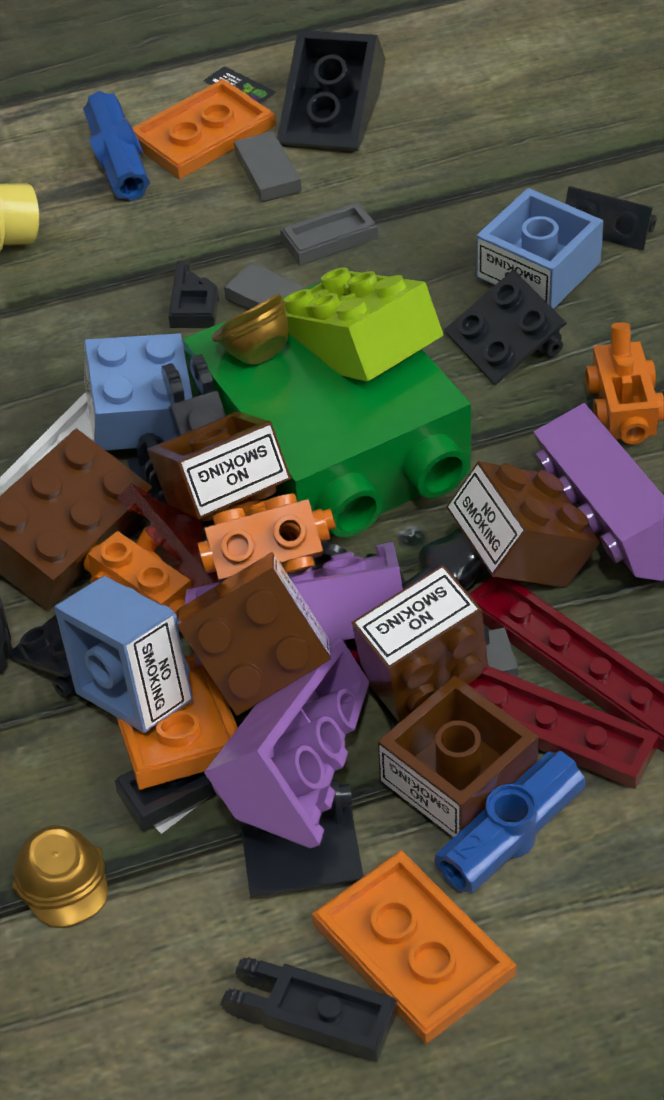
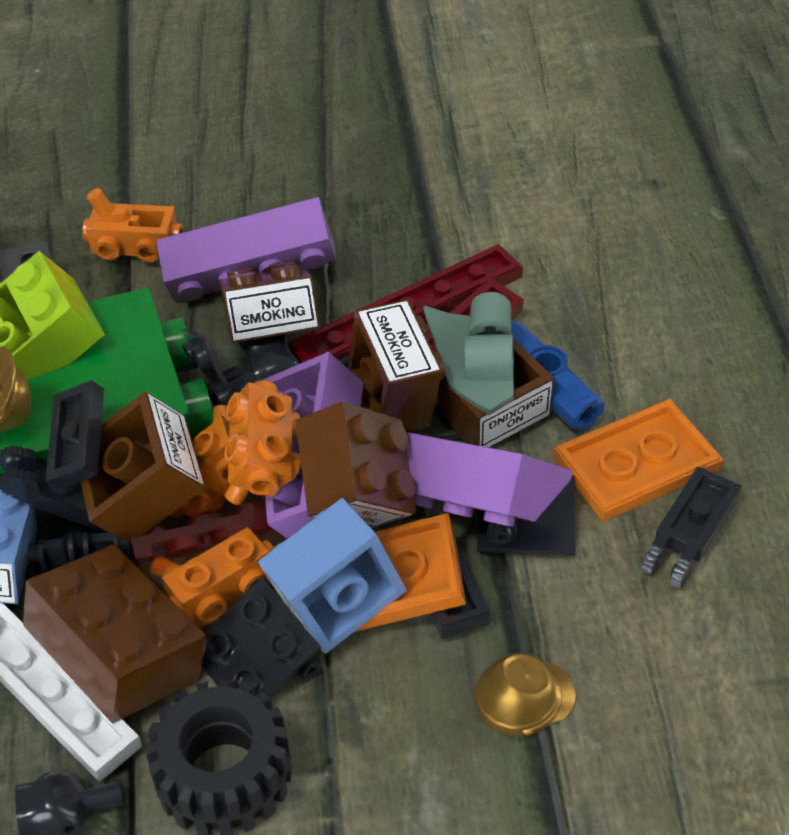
camera: 80 degrees left, 0 degrees up
none -> black plate [45,380,104,489]
none -> black hinge [182,328,262,407]
none -> sand green panel [423,292,514,415]

